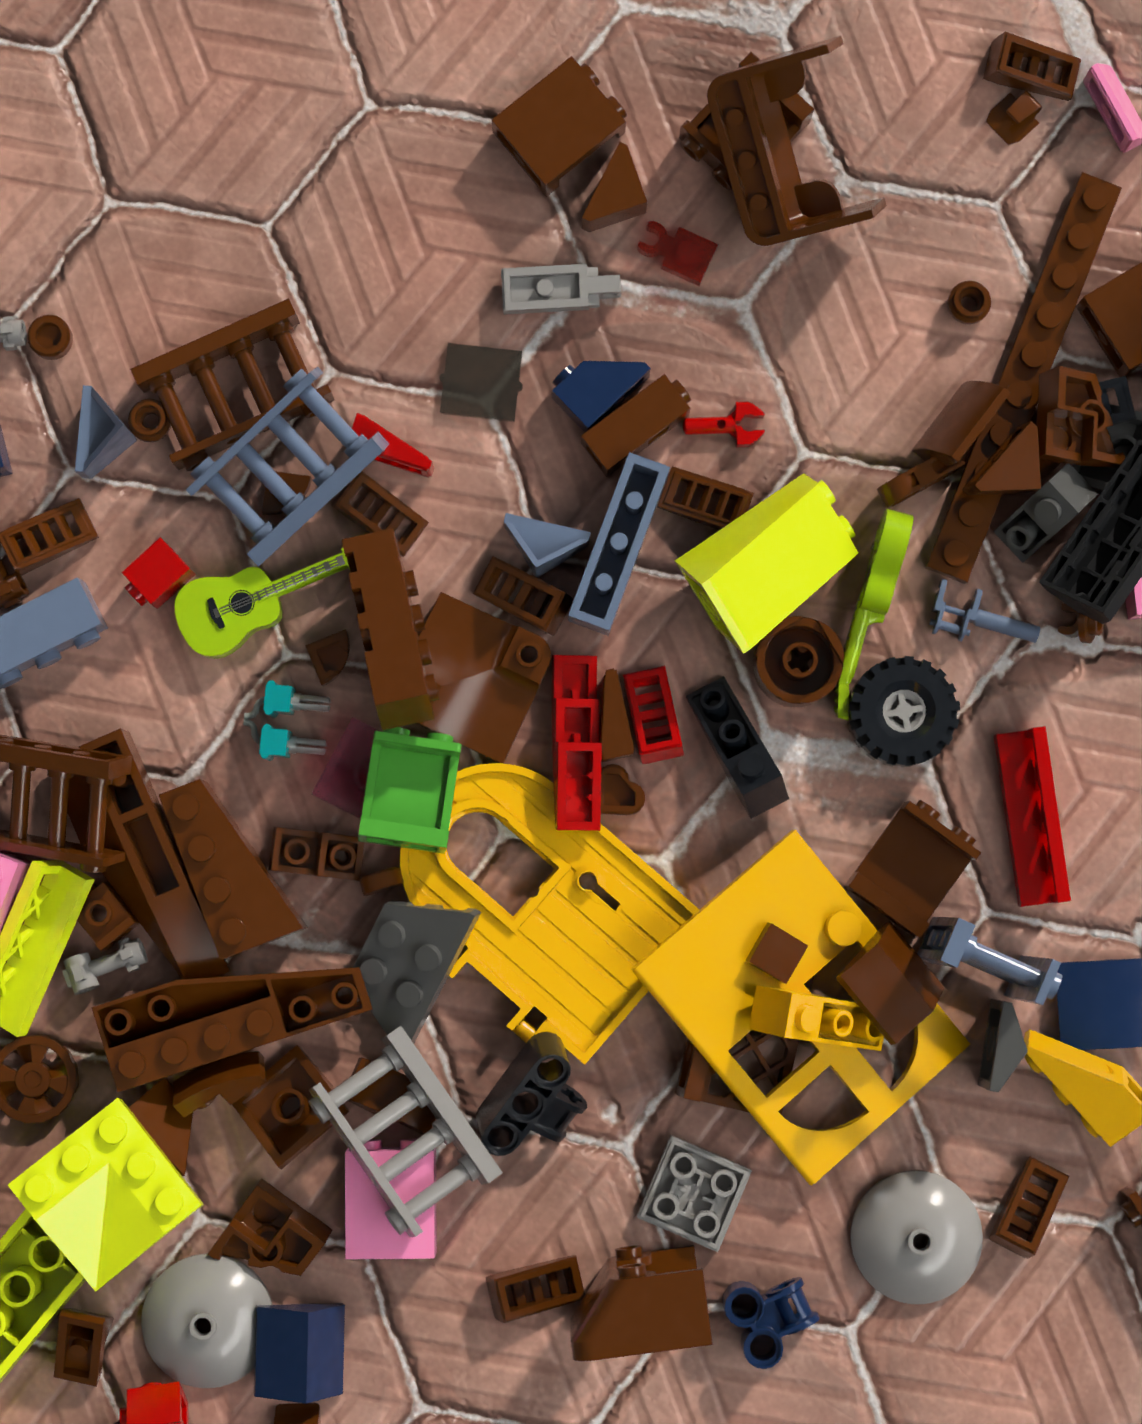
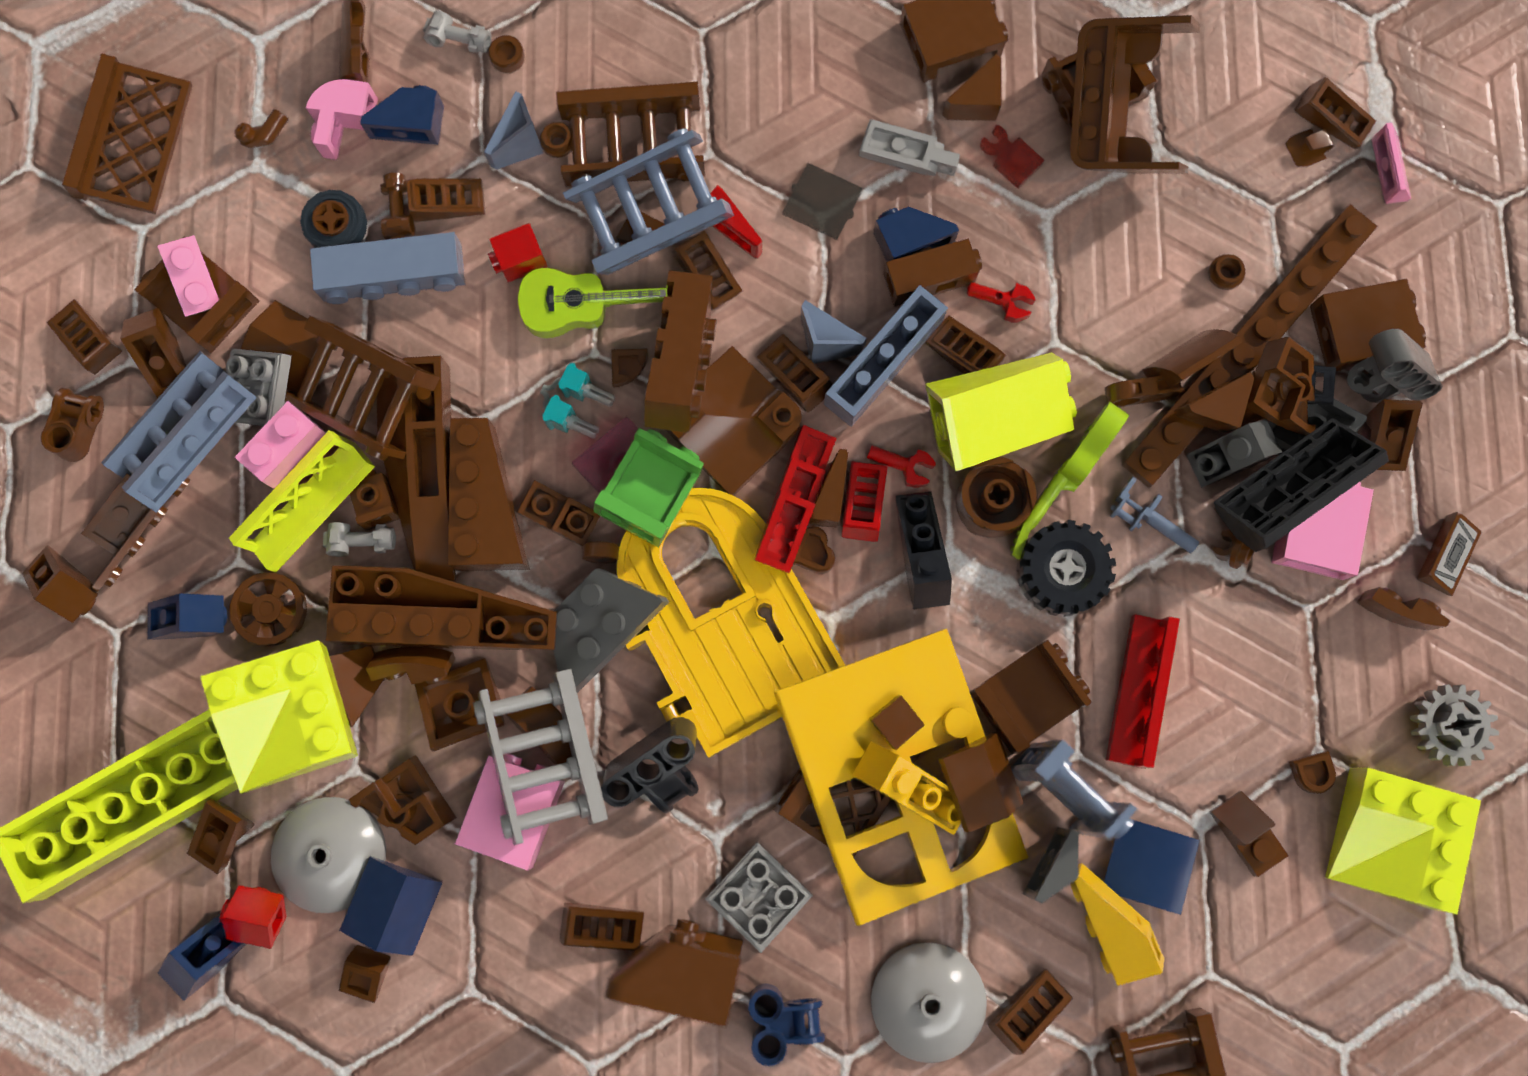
camera: 20 degrees right, 5 degrees down
none -> red bar [867,445,936,488]

